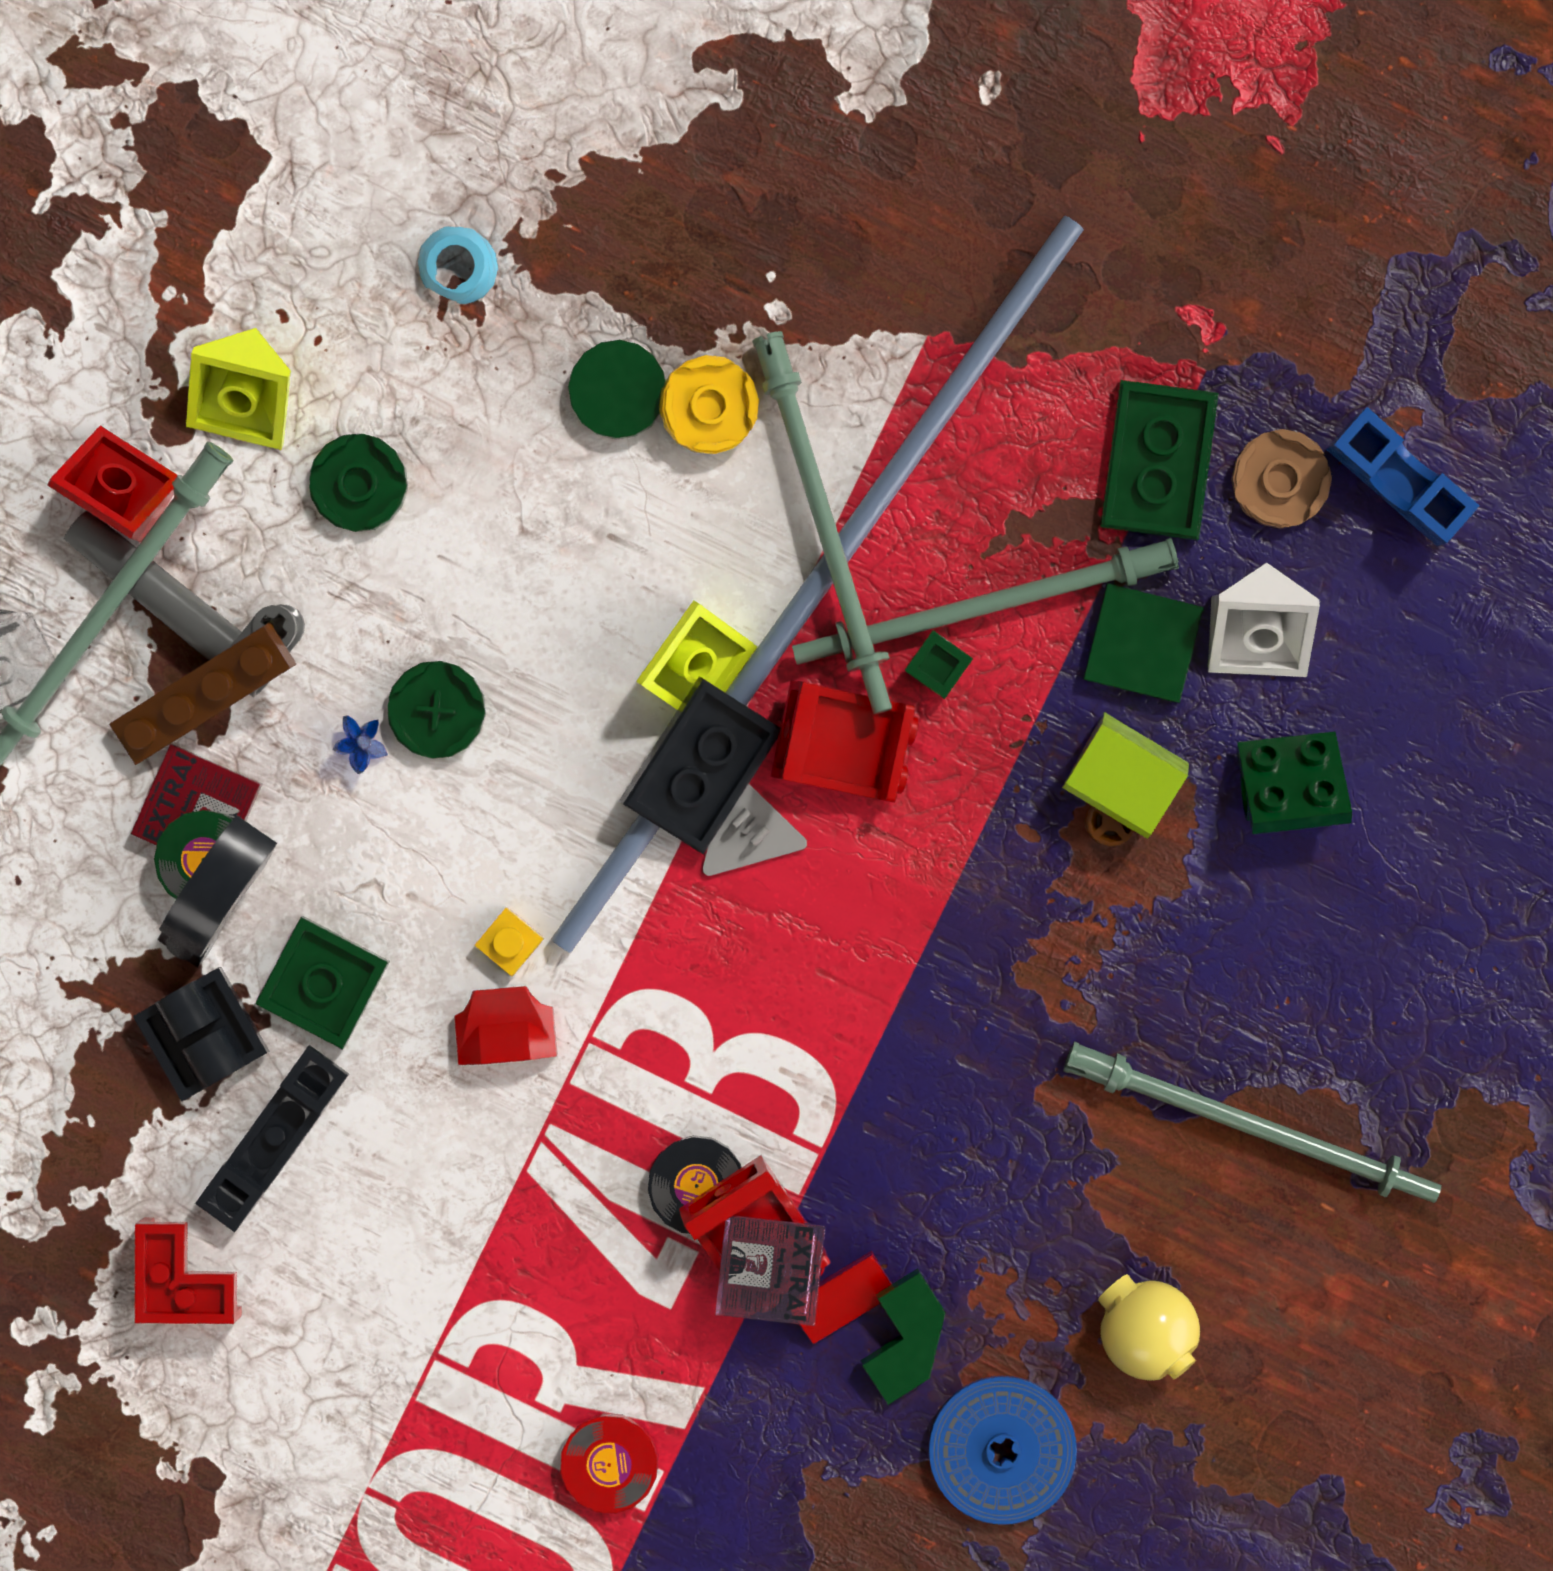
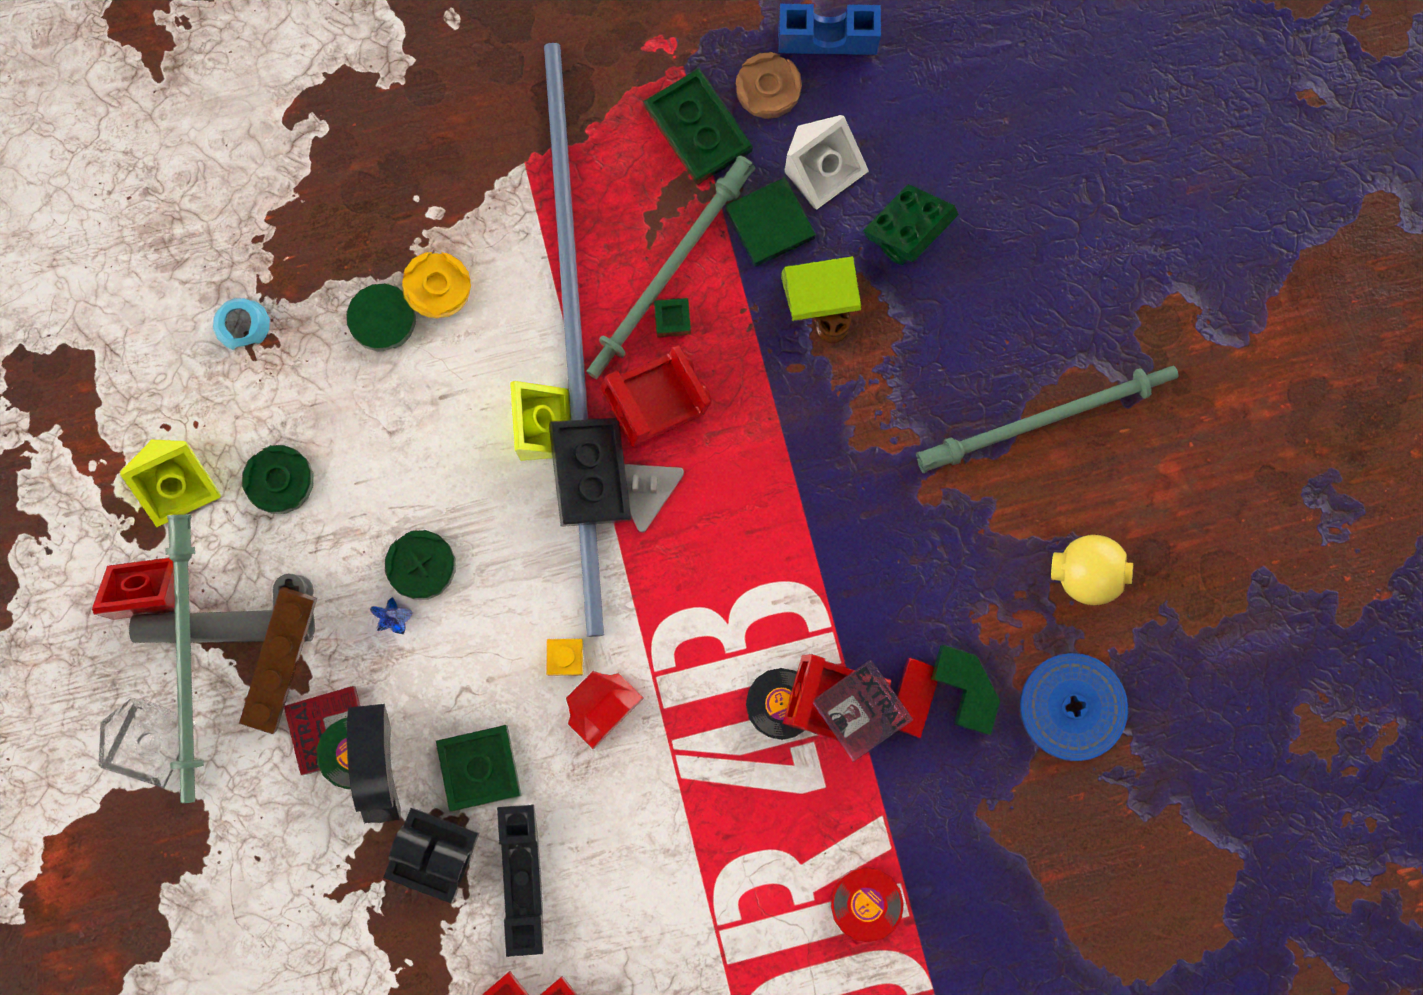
camera: 40 degrees left, 10 degrees down
sand green bar [752,331,892,714] -> none

